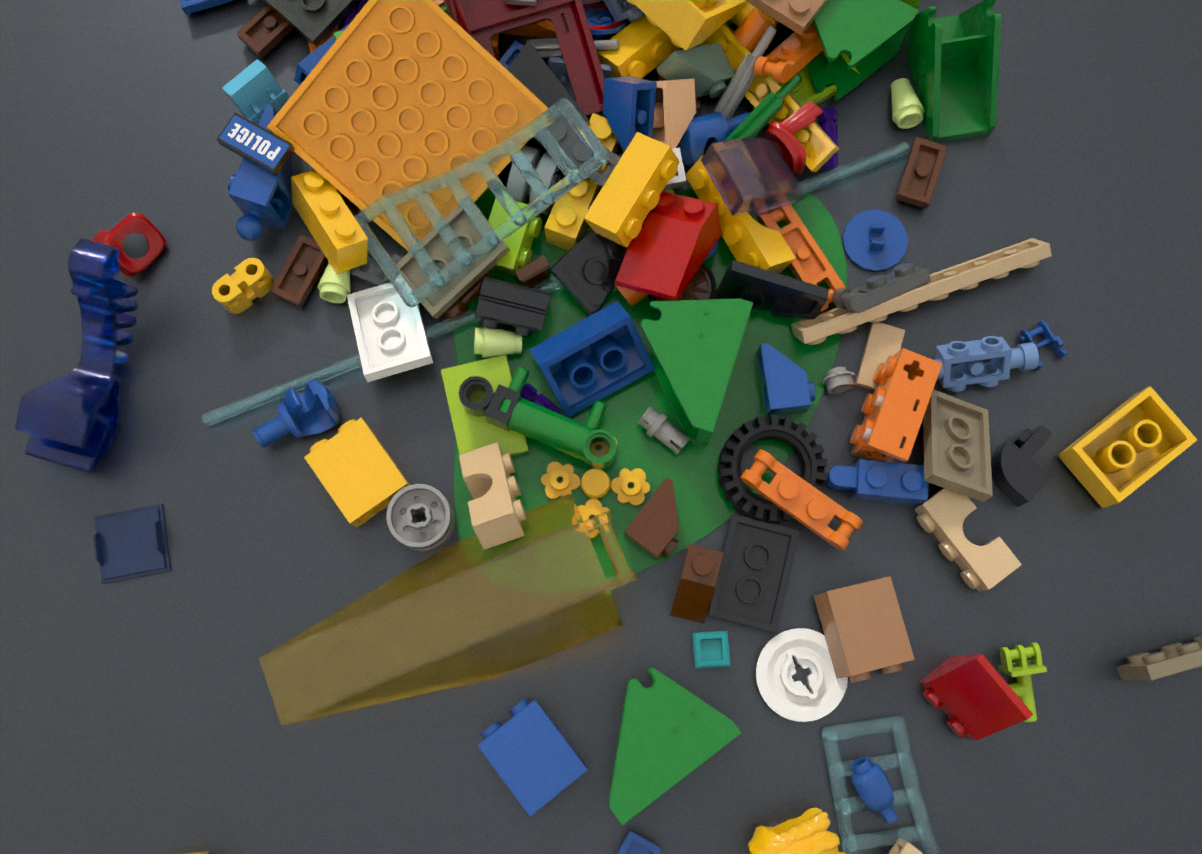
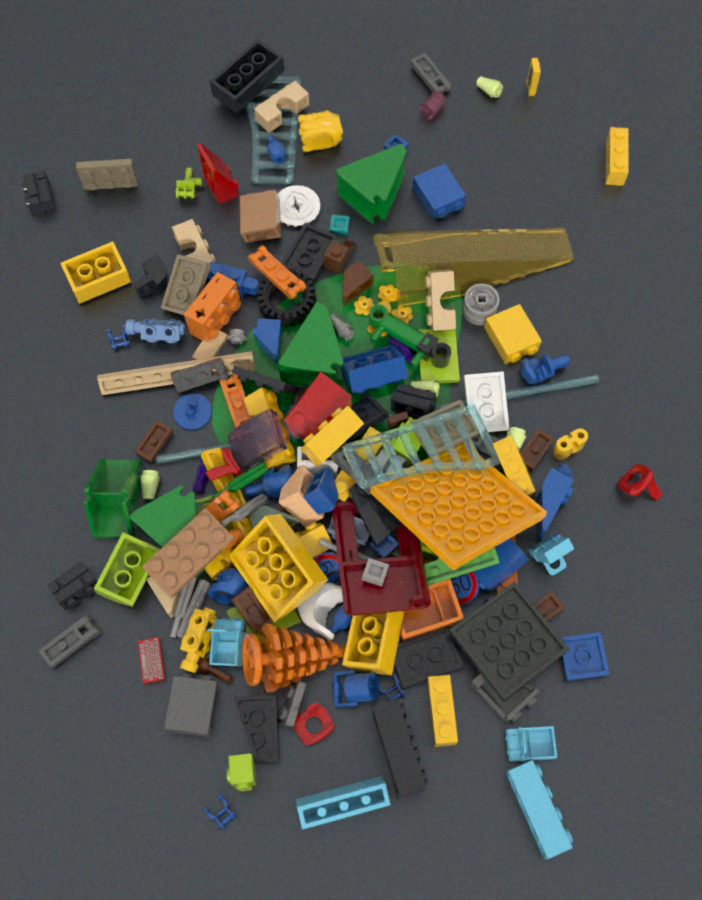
camera: 170 degrees left, 10 degrees down
clear blue piece [15,238,138,473] -> none
dark blue piece [93,504,171,584] -> none
tile [216,112,295,176] -> none

